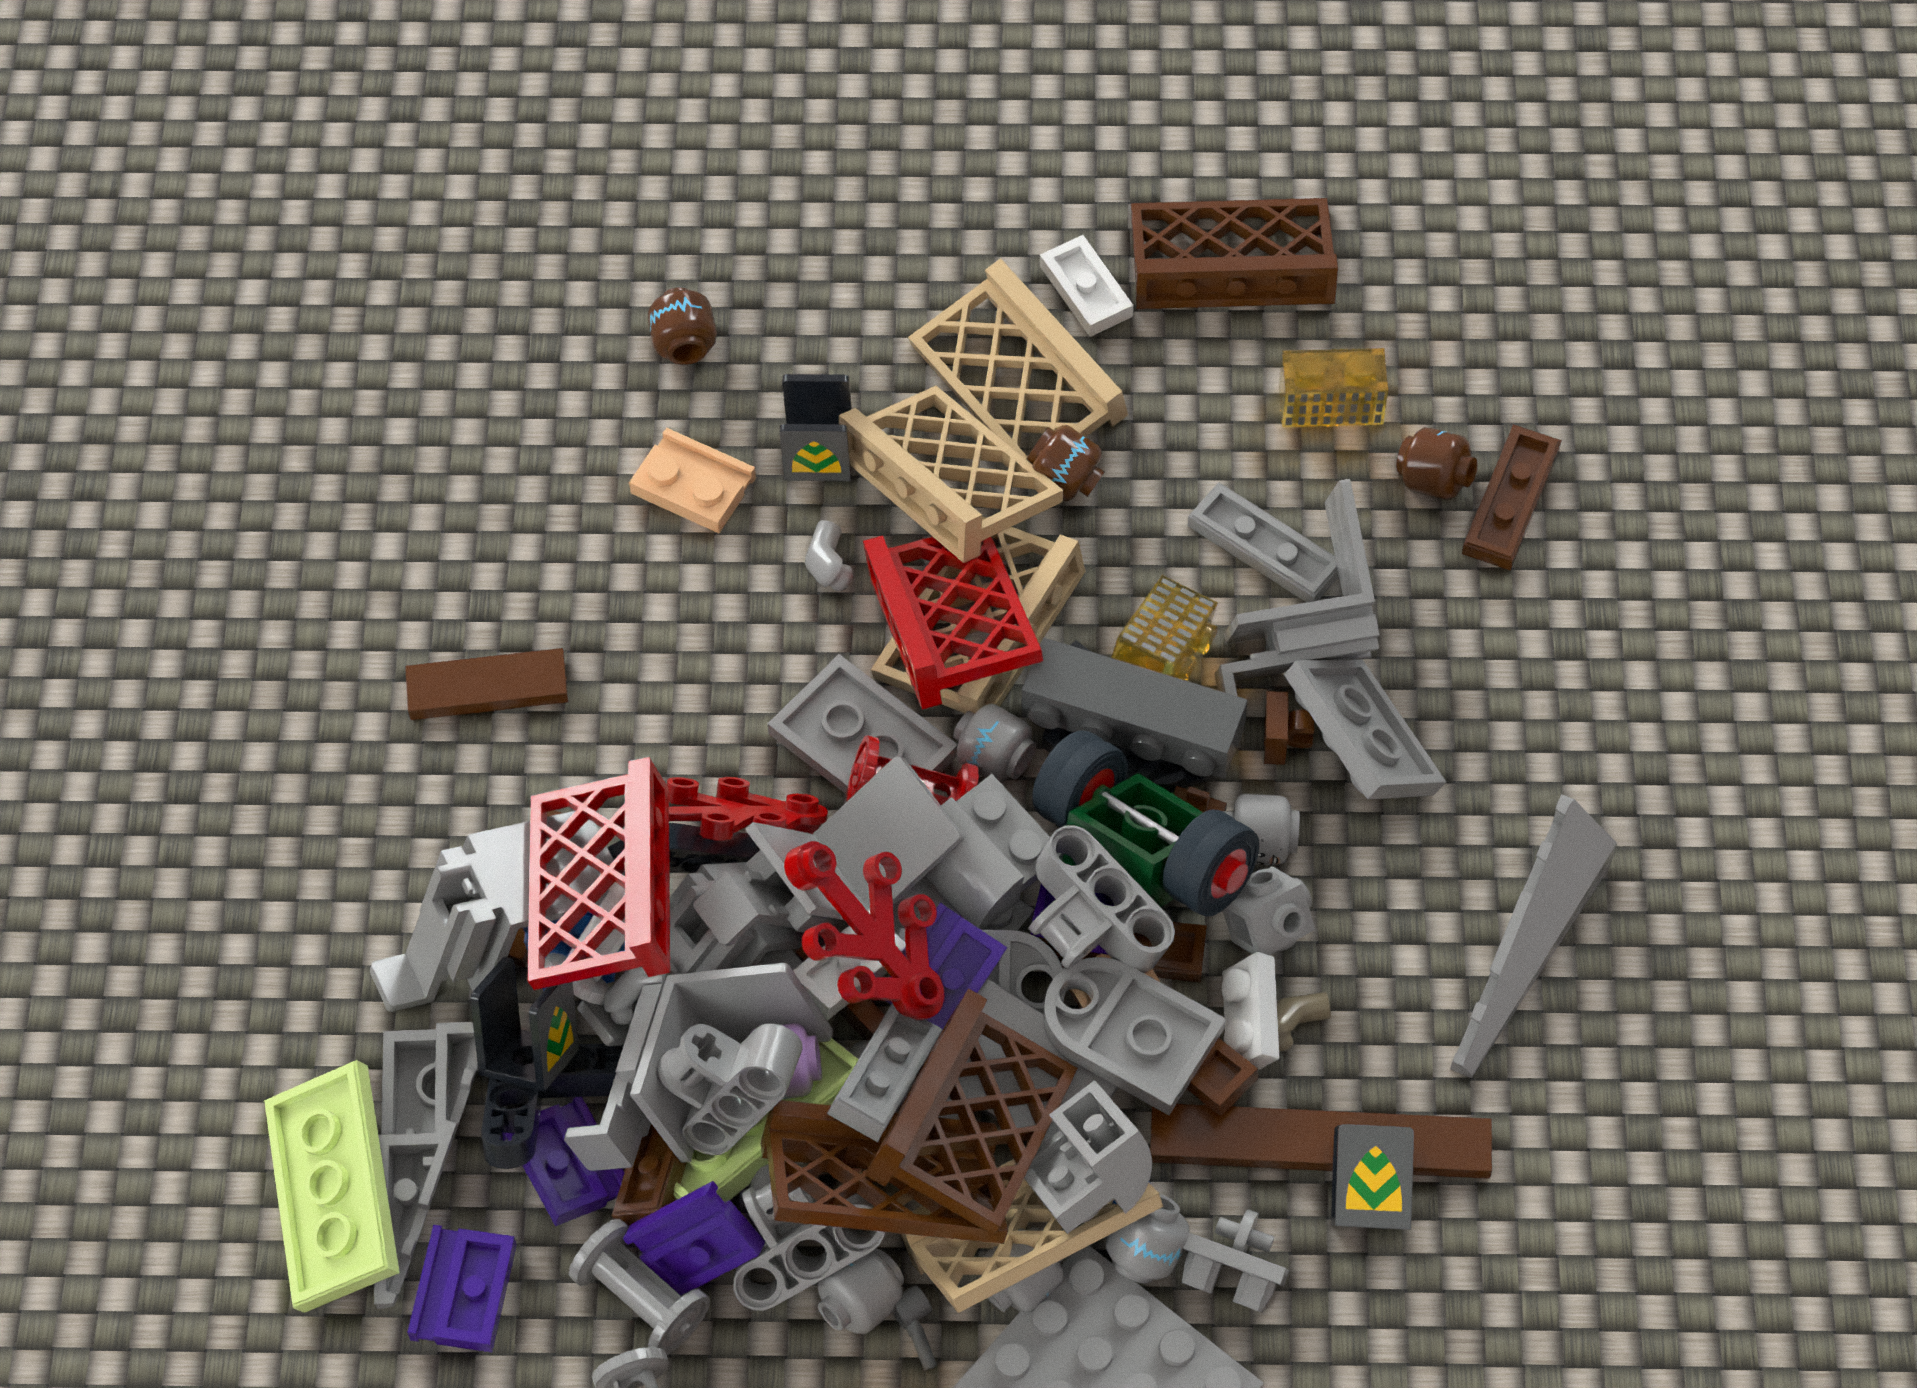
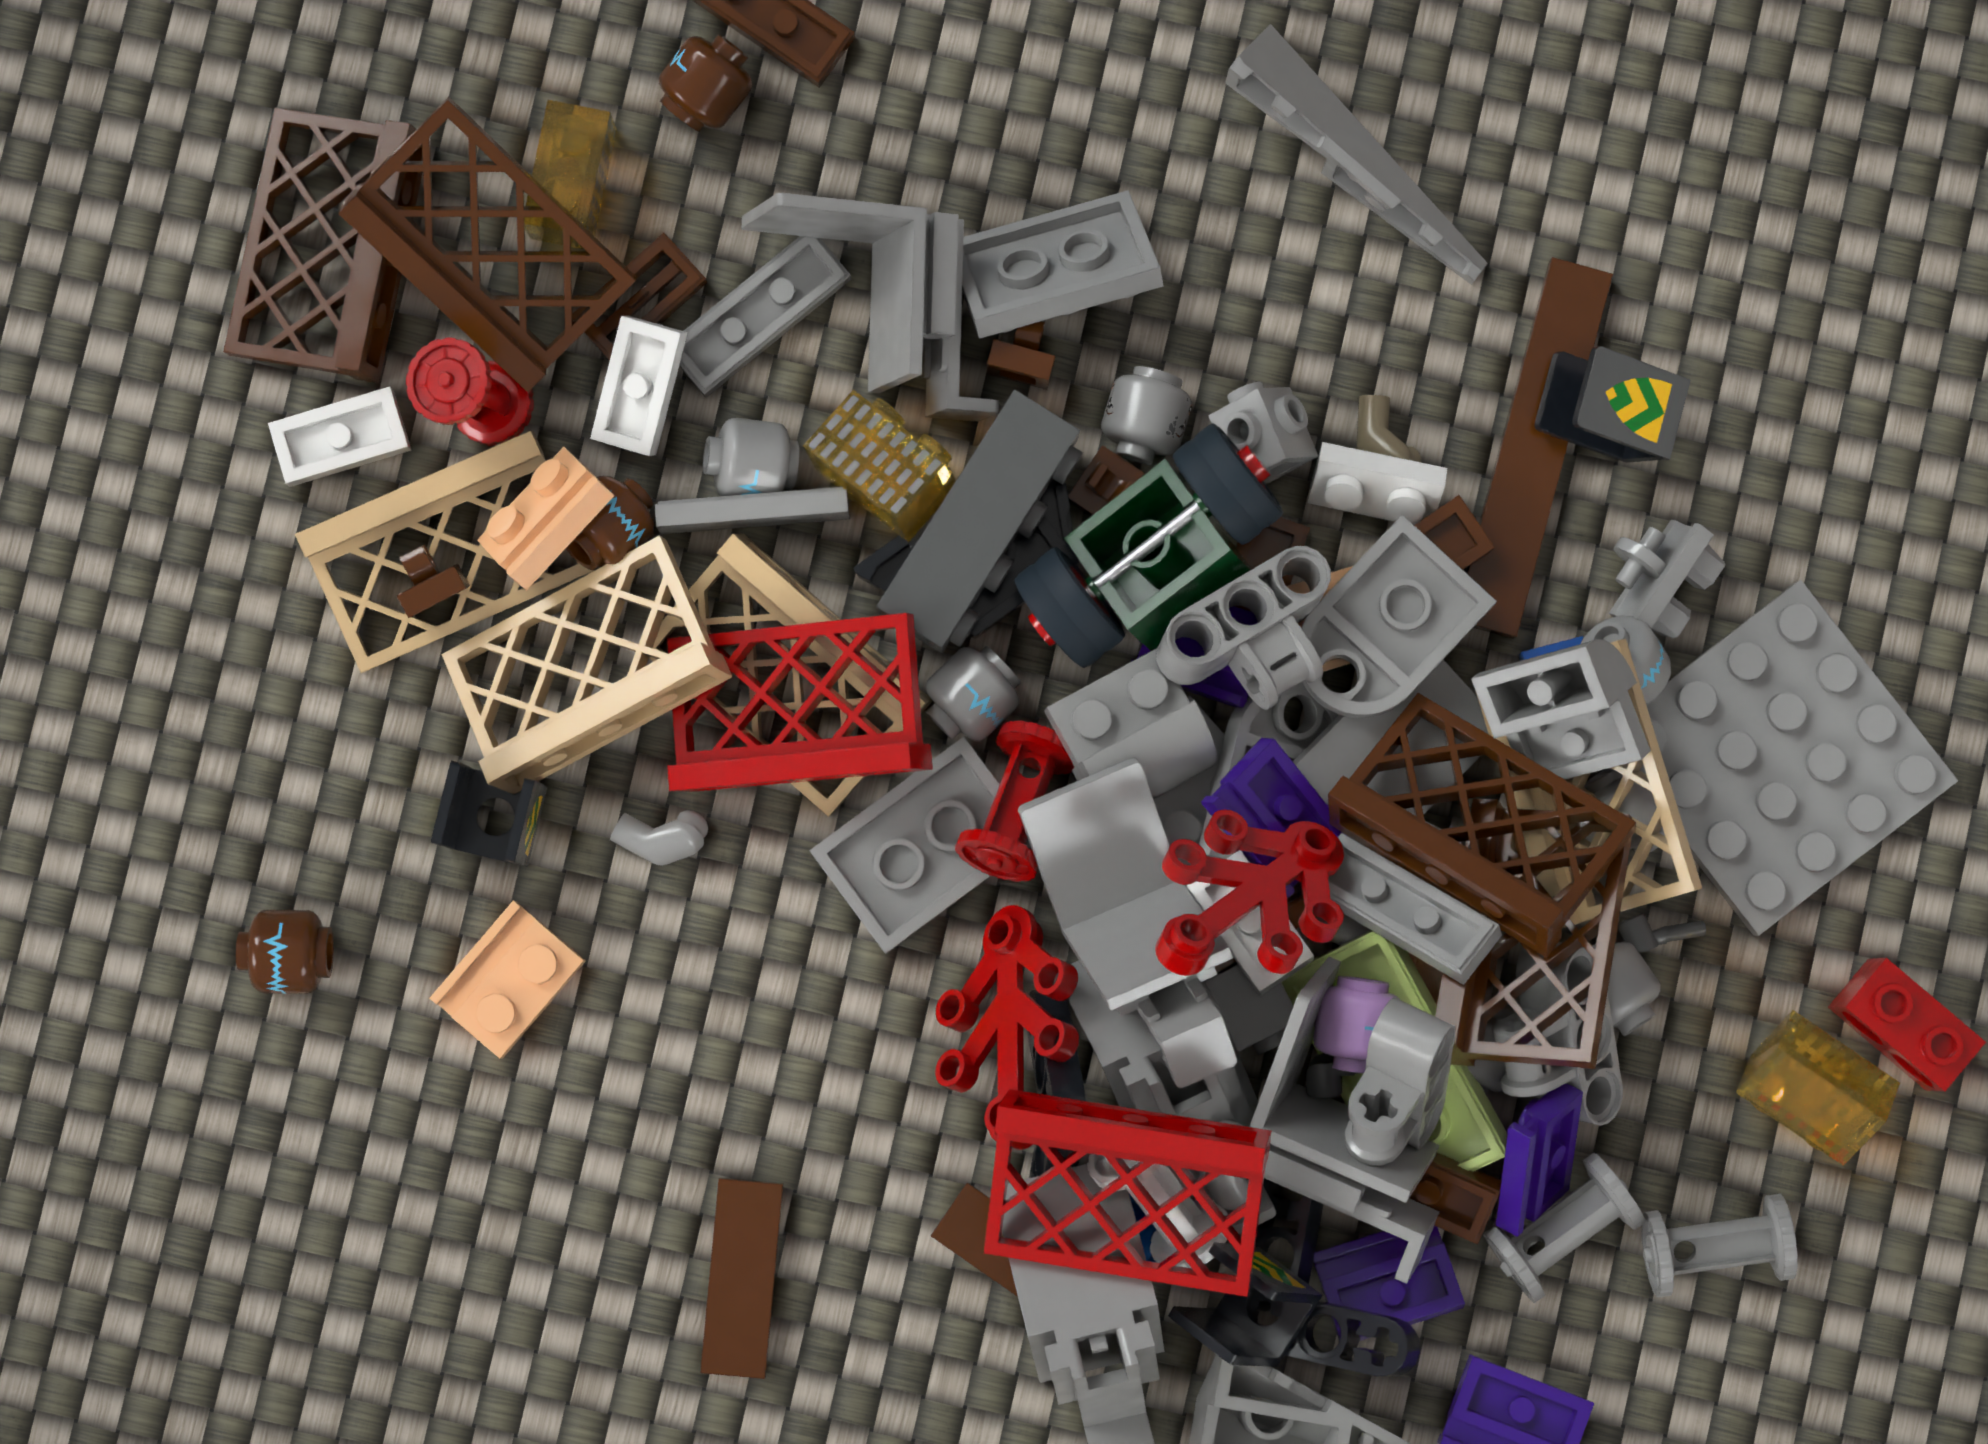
camera: 85 degrees left, 25 degrees up
none -> reddish brown fence [338,96,636,392]
none -> reddish brown tile [396,544,470,618]
none -> red hose [406,337,534,446]
none -> light nougat plate [477,447,615,591]
none -> reddish brown tile [572,233,707,361]
none -> white plate [590,315,687,456]
none -> light grey tile [655,487,850,534]
none -> light grey head [703,418,799,496]

